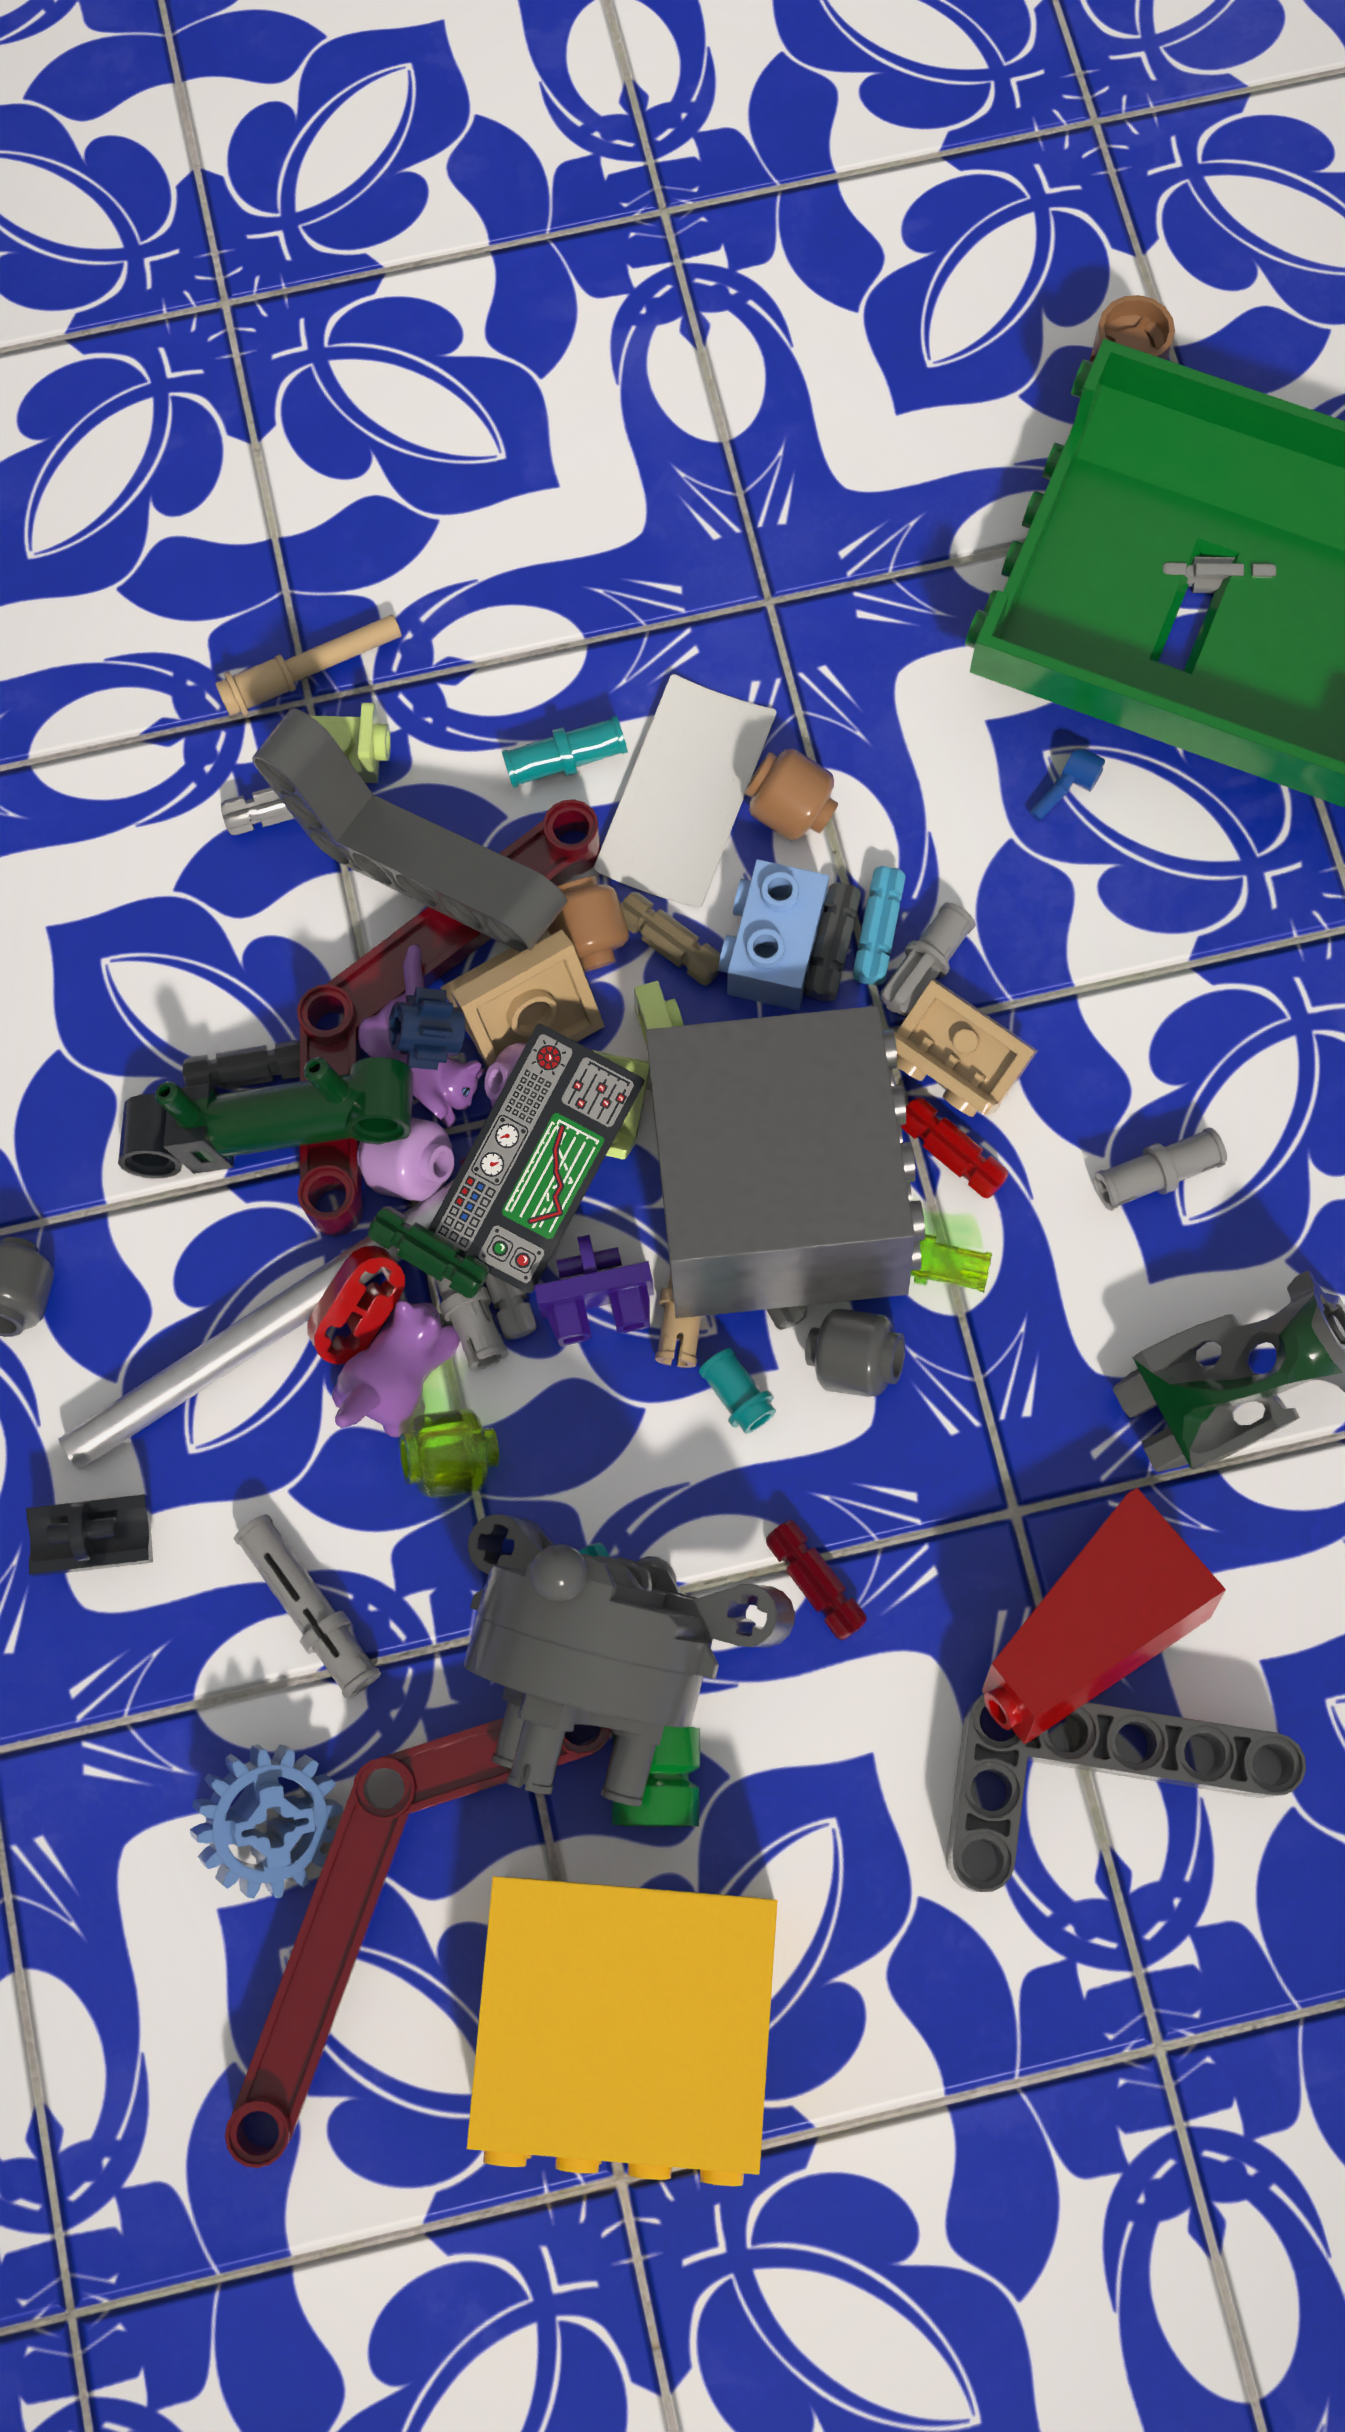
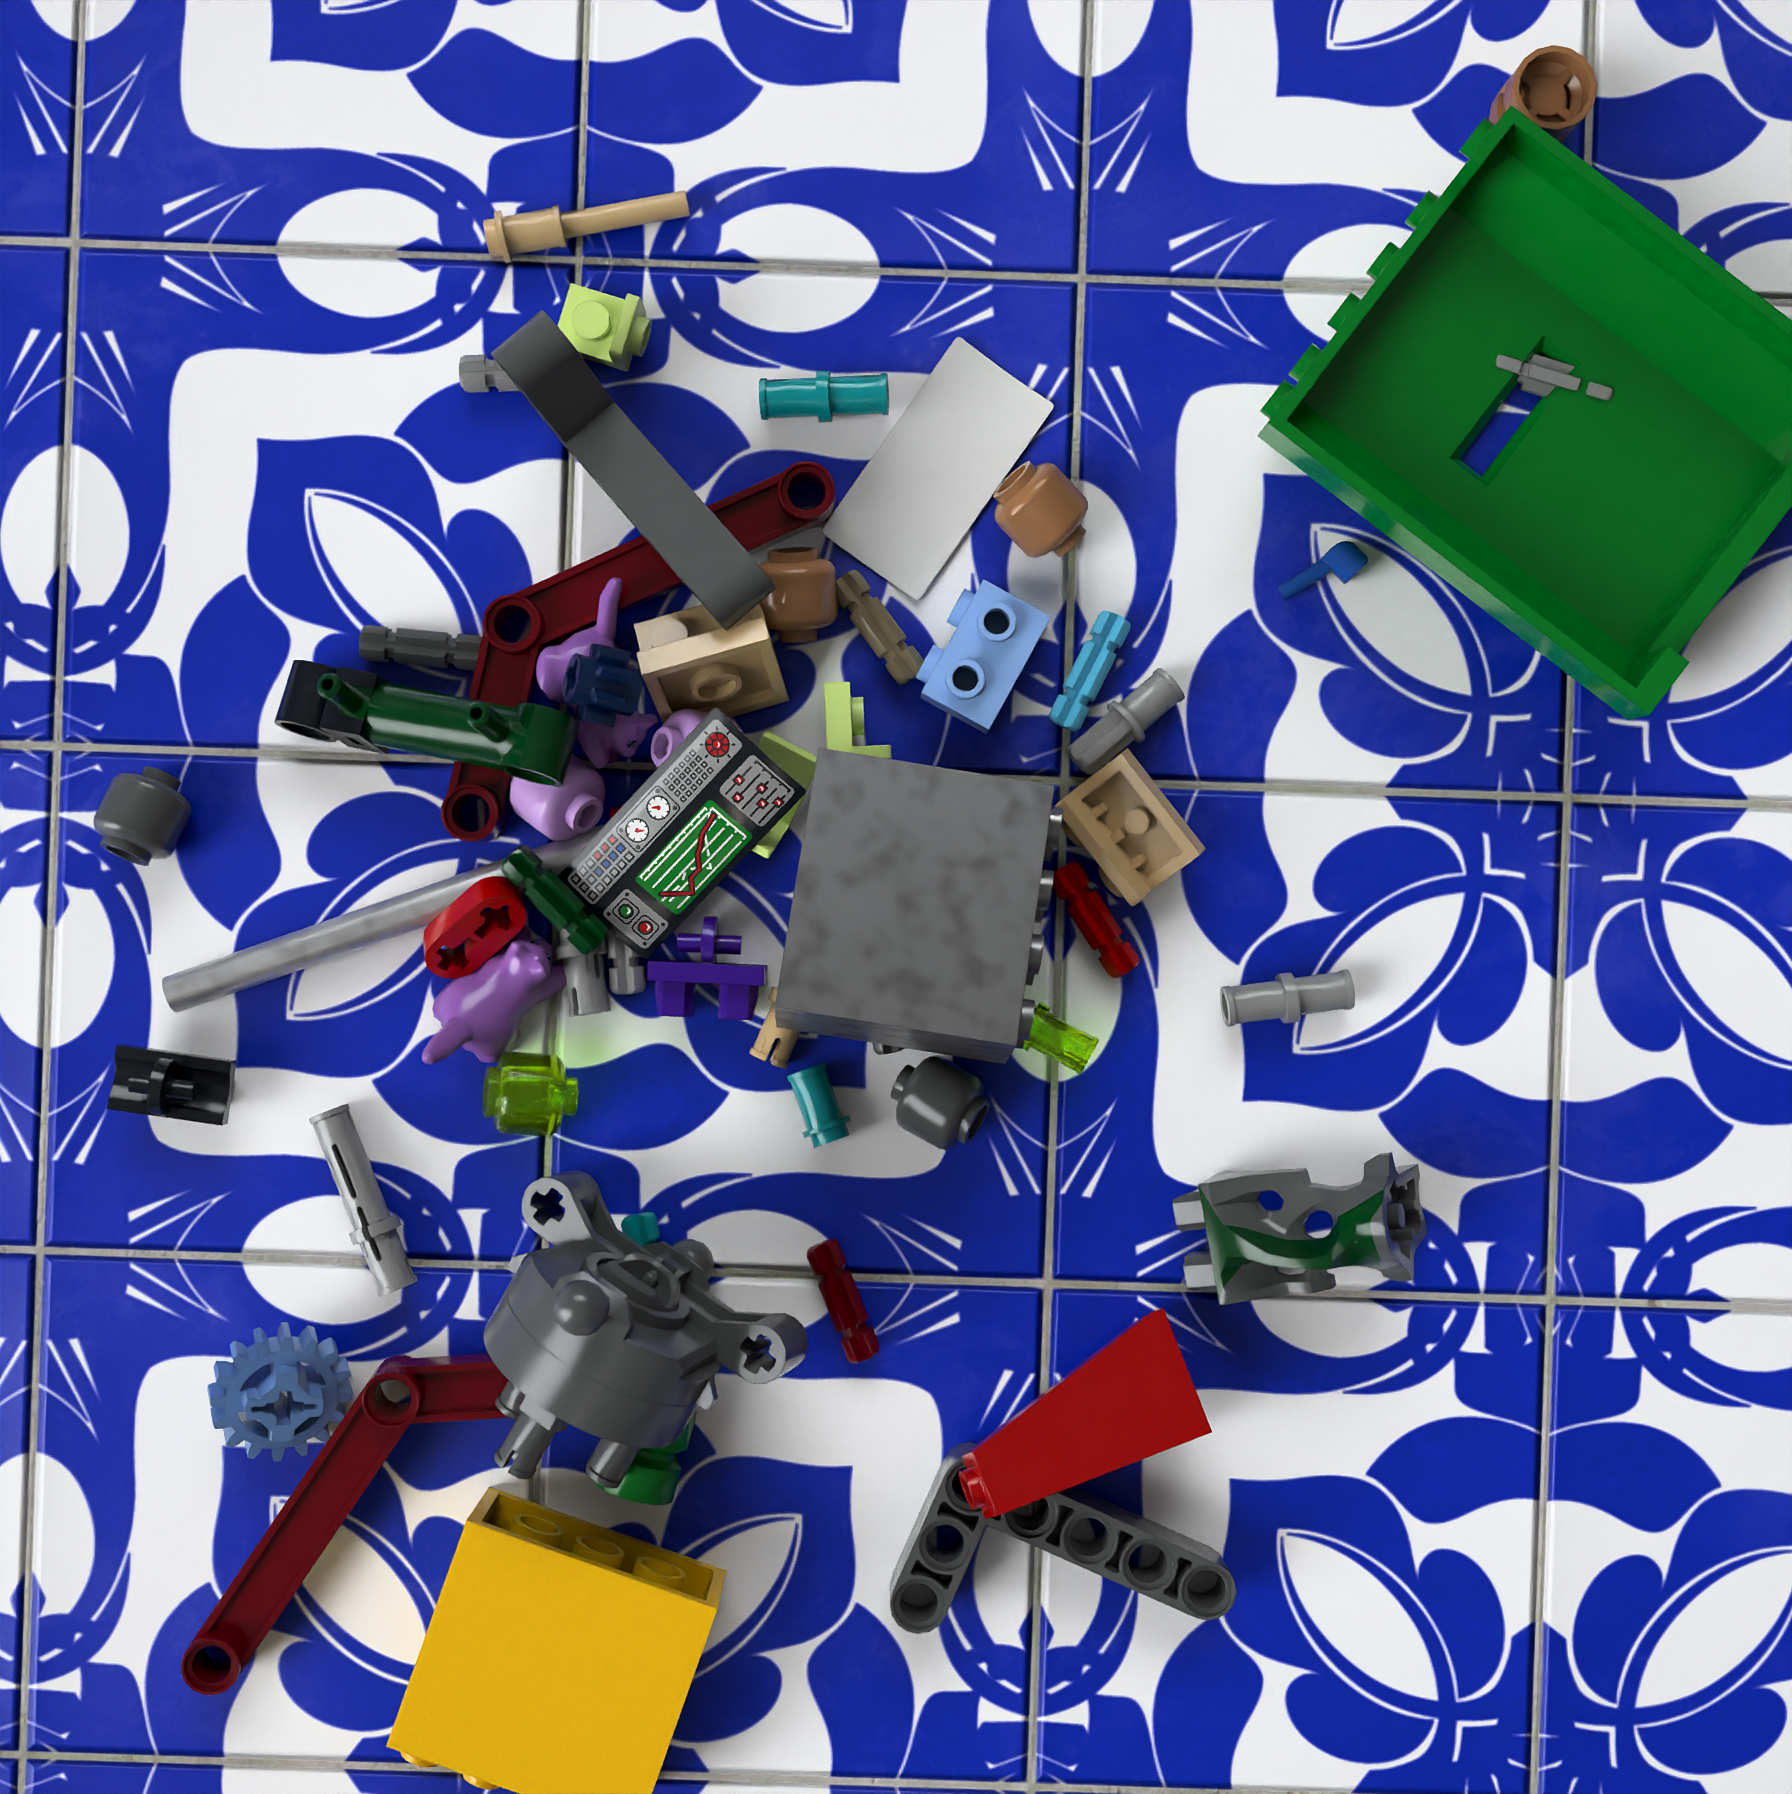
camera: 15 degrees right, 15 degrees up
dark grey axle [804,882,861,1002] -> none

